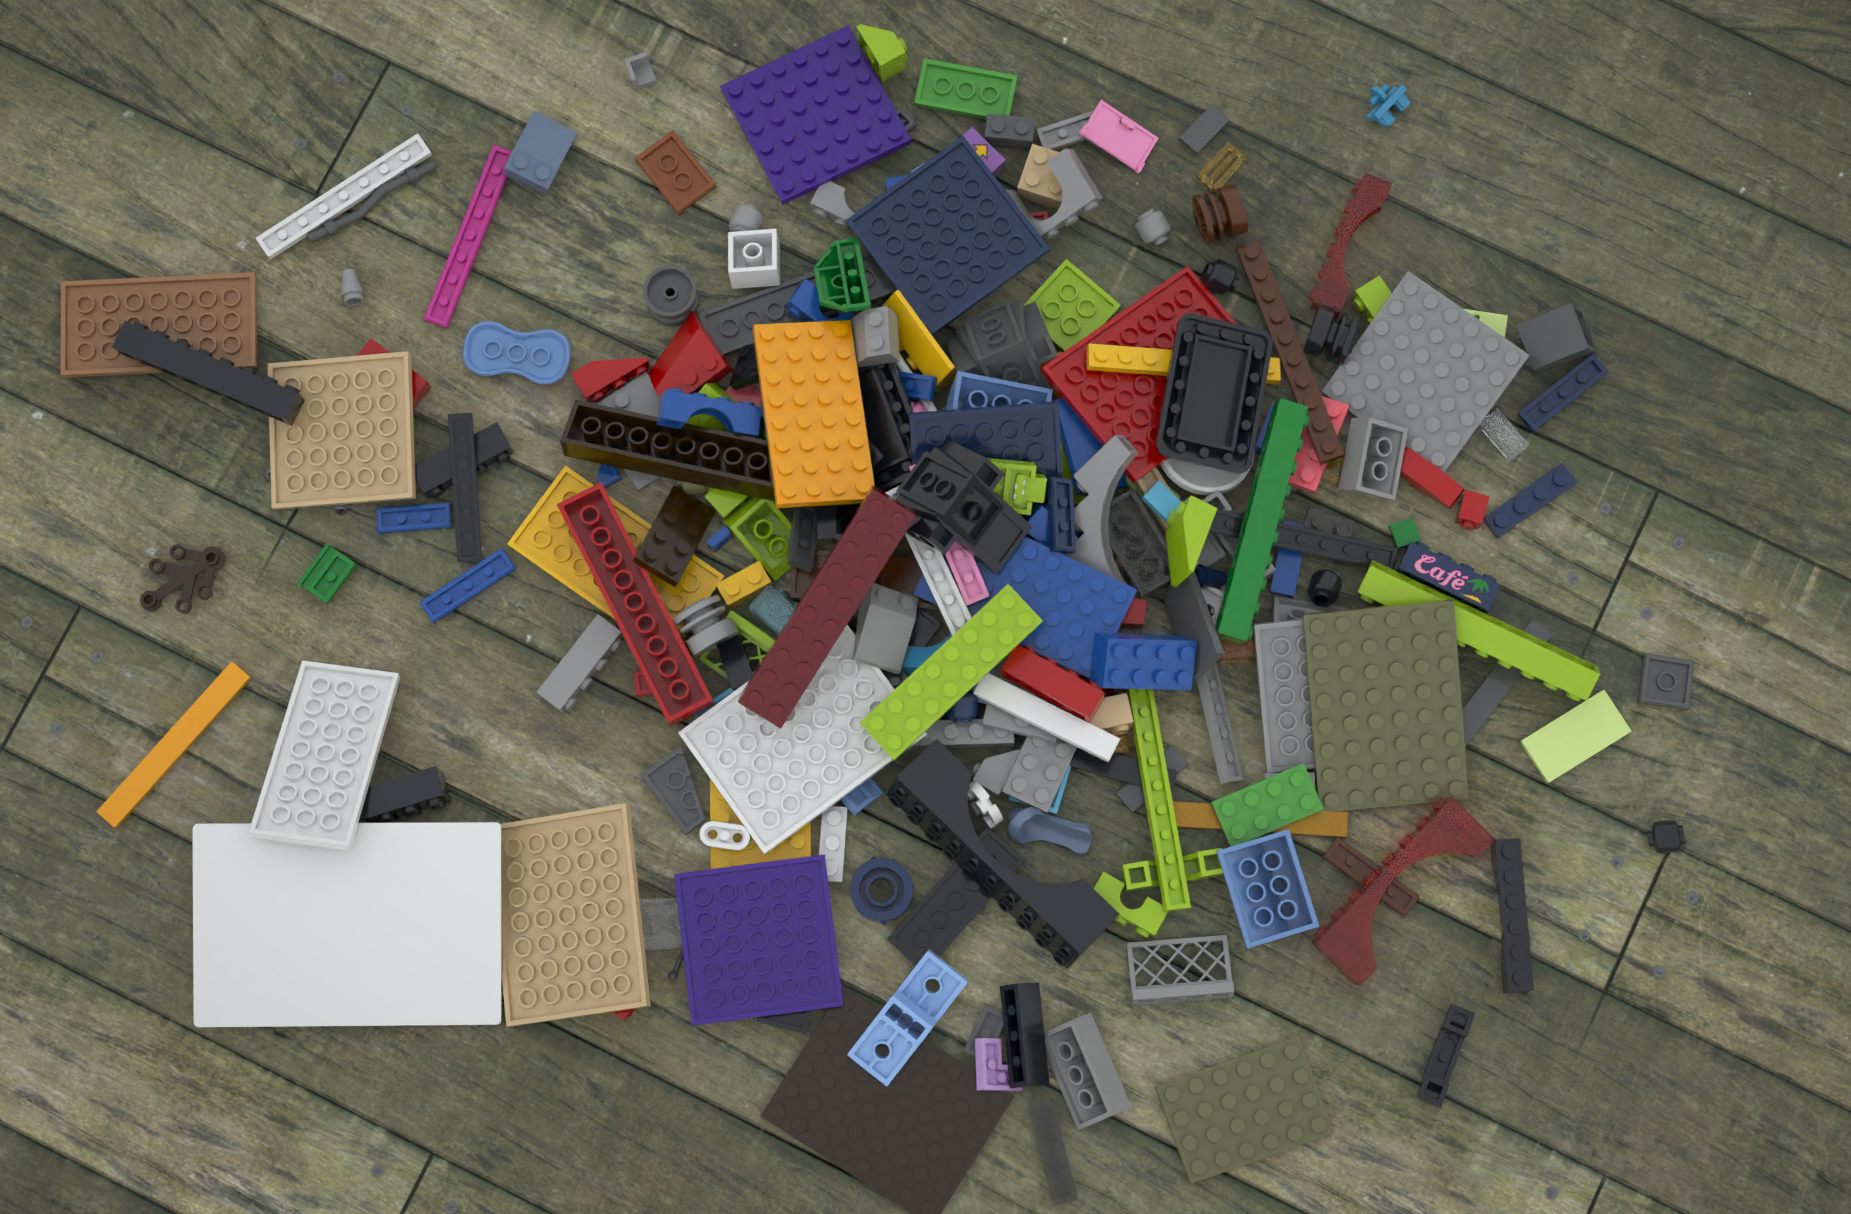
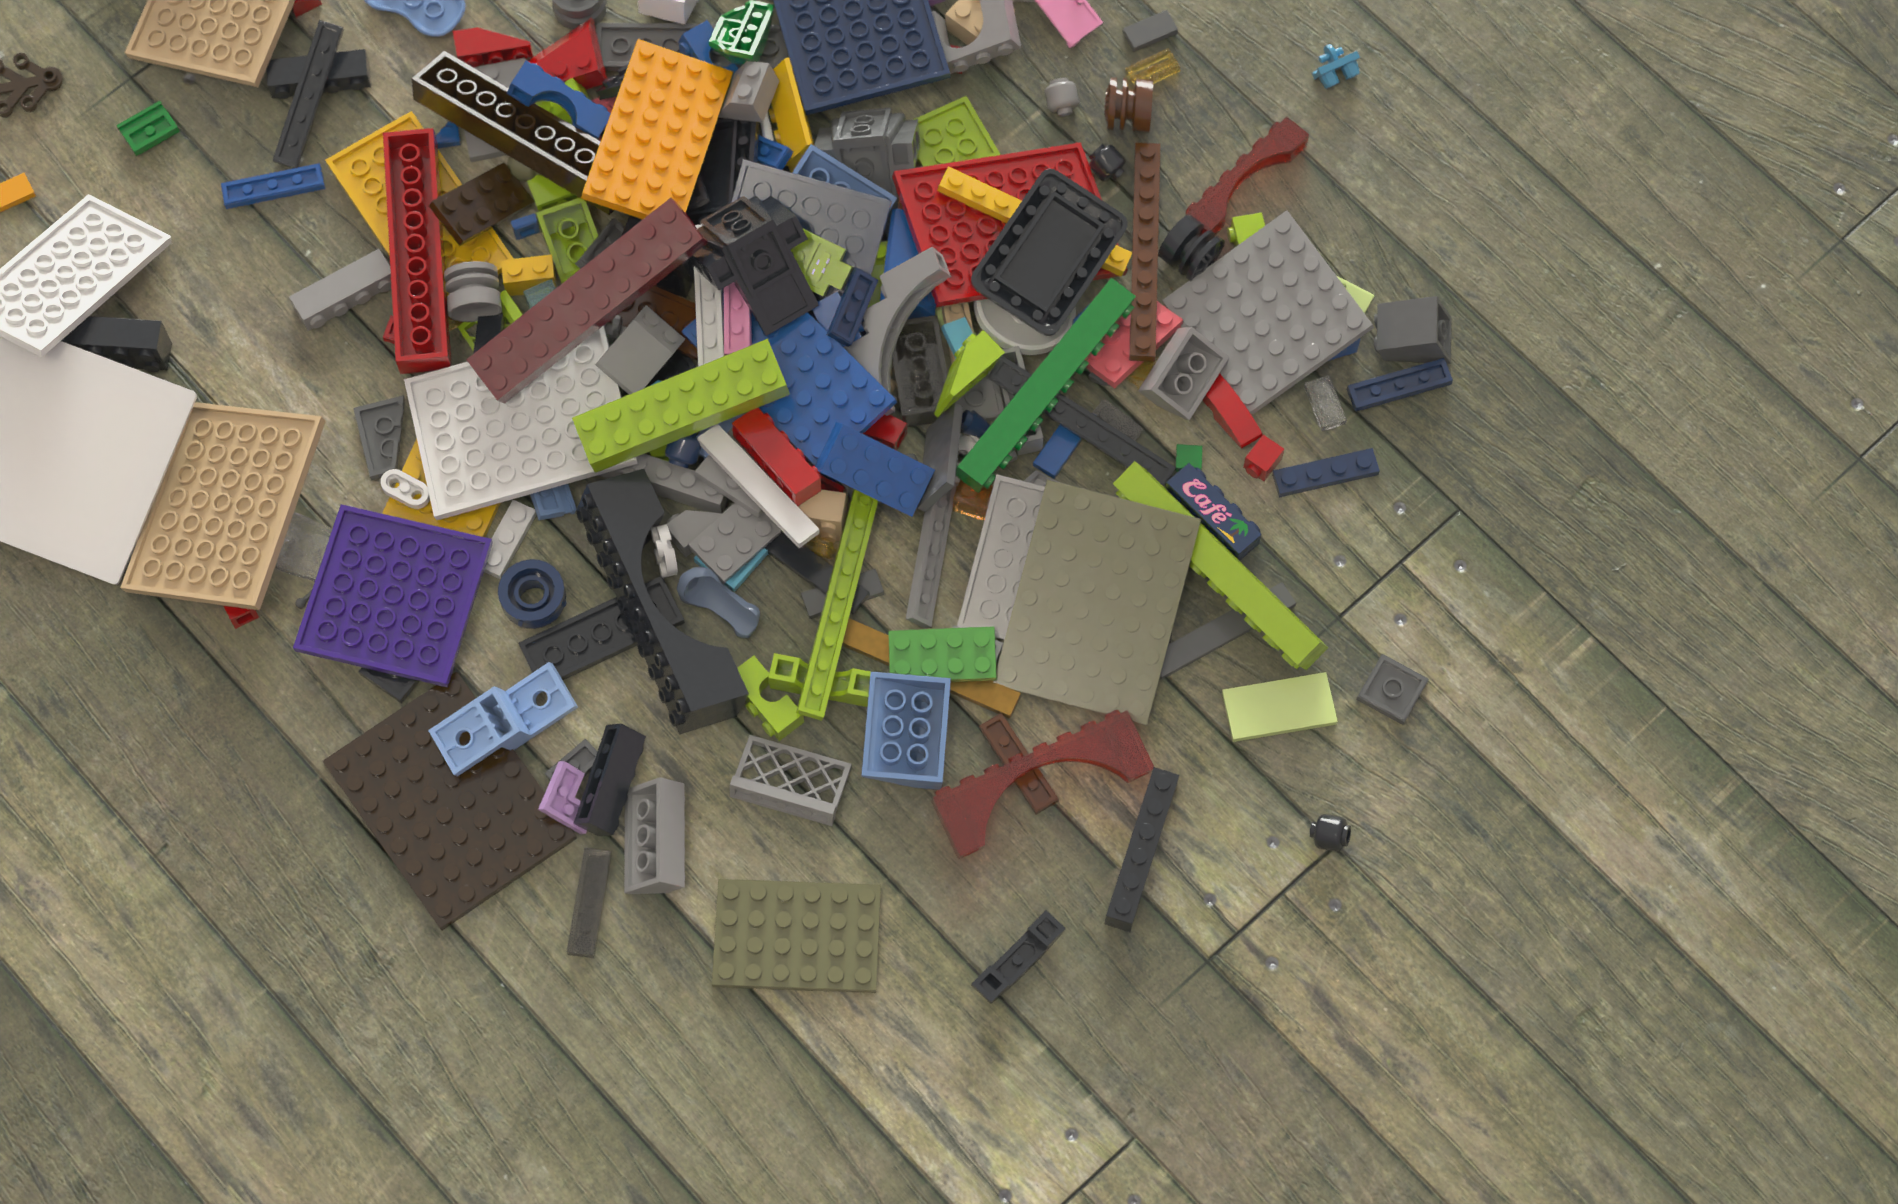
camera: 20 degrees right, 10 degrees down
blue tile [376,502,452,534] -> none
black head [1307,570,1342,607] -> none

